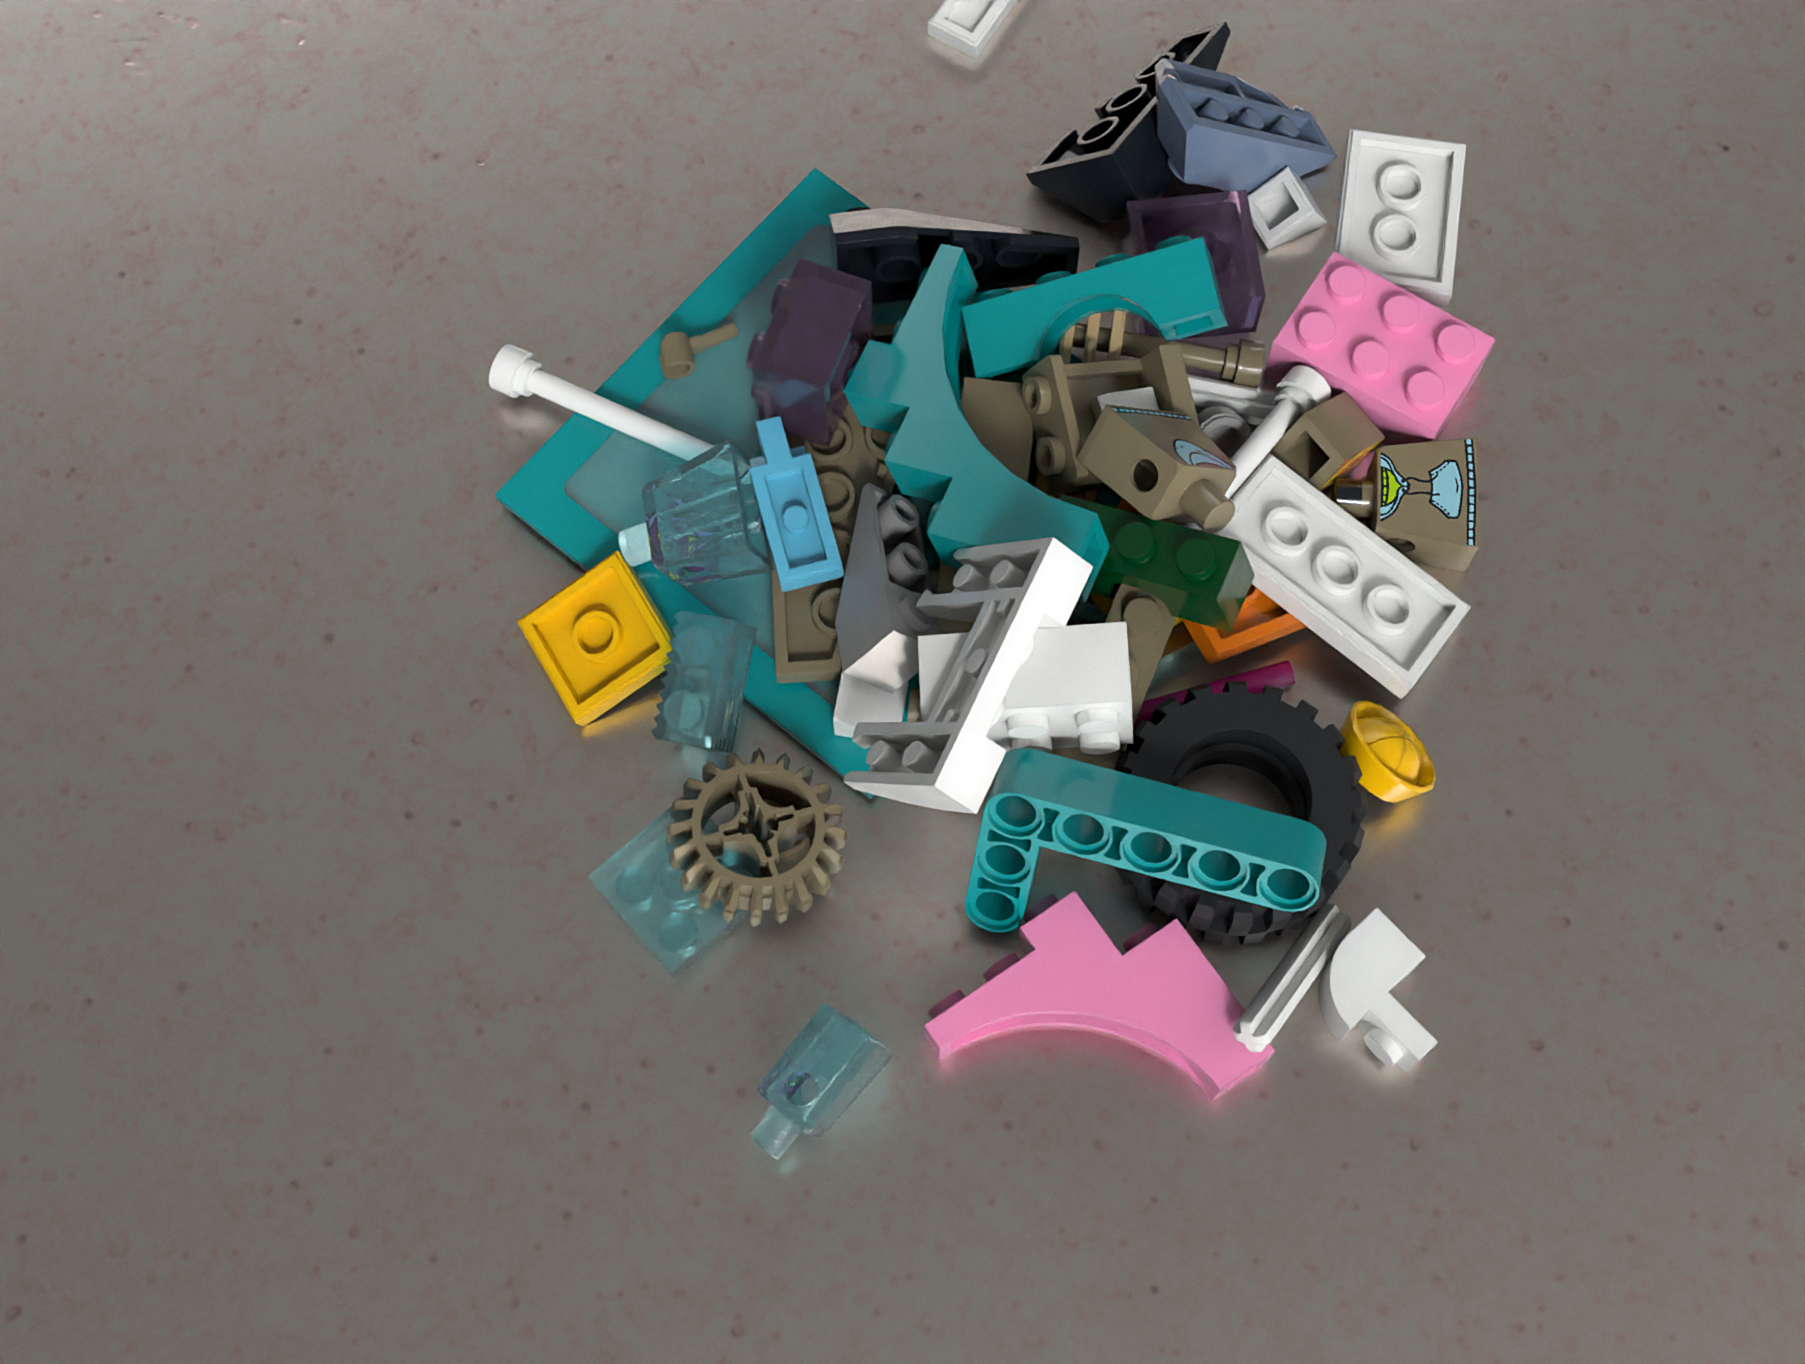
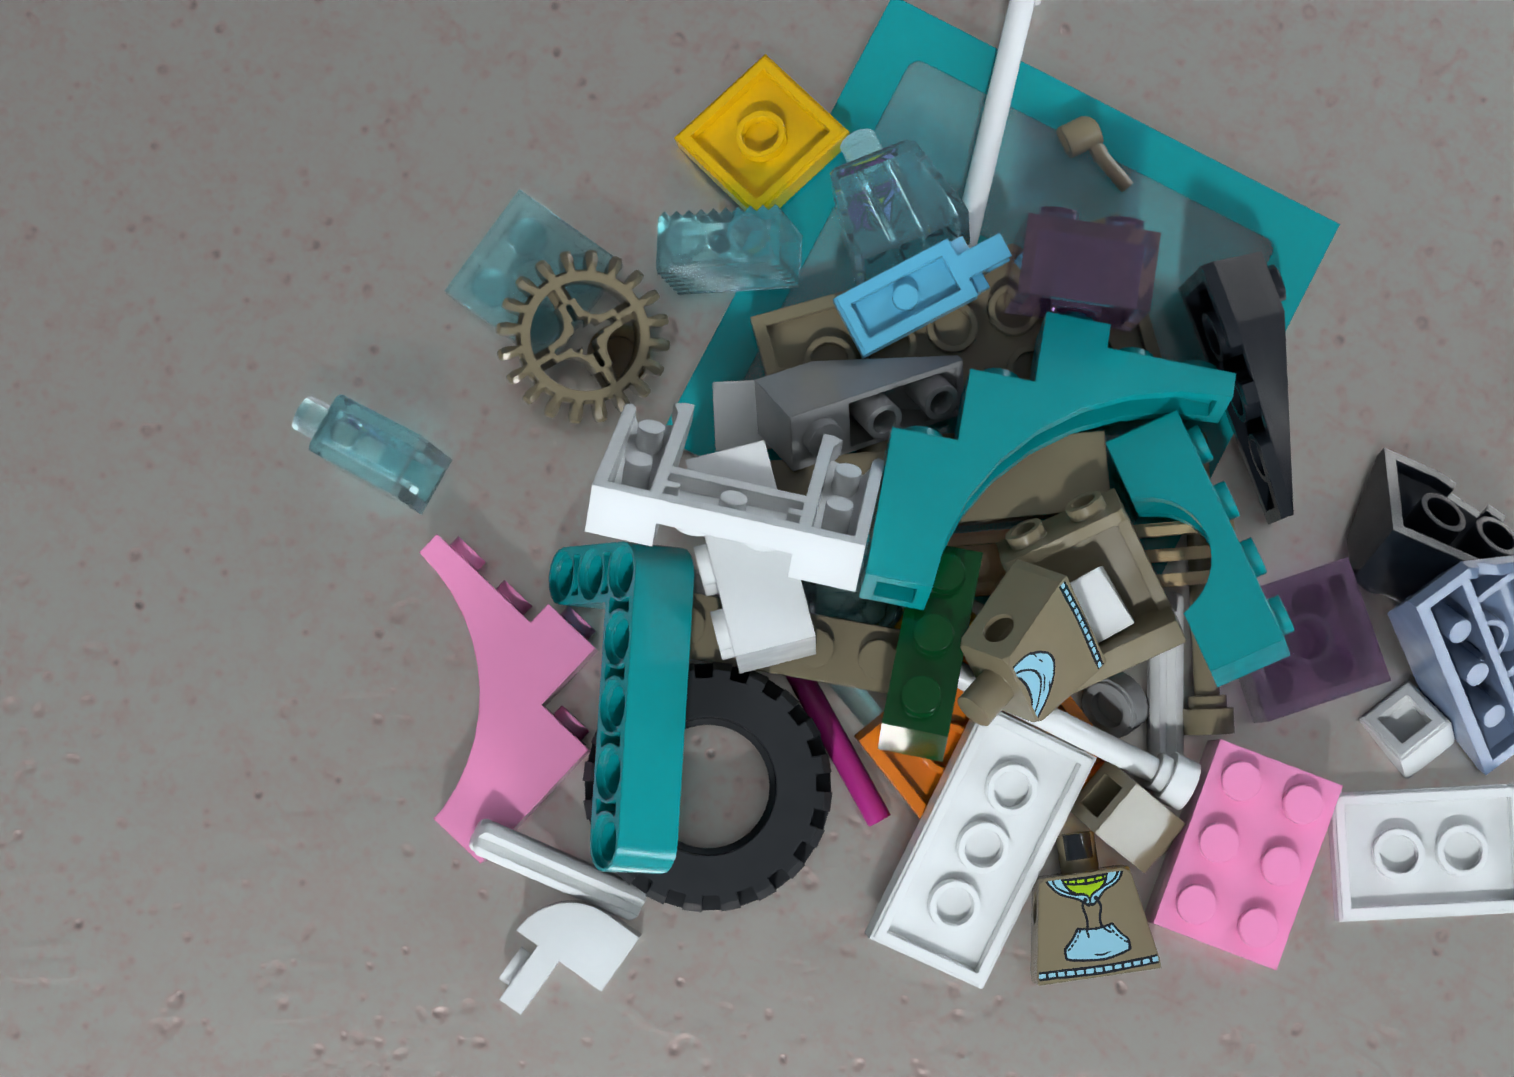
camera: 70 degrees right, 15 degrees up
yellow hat [1339,700,1436,803] -> none

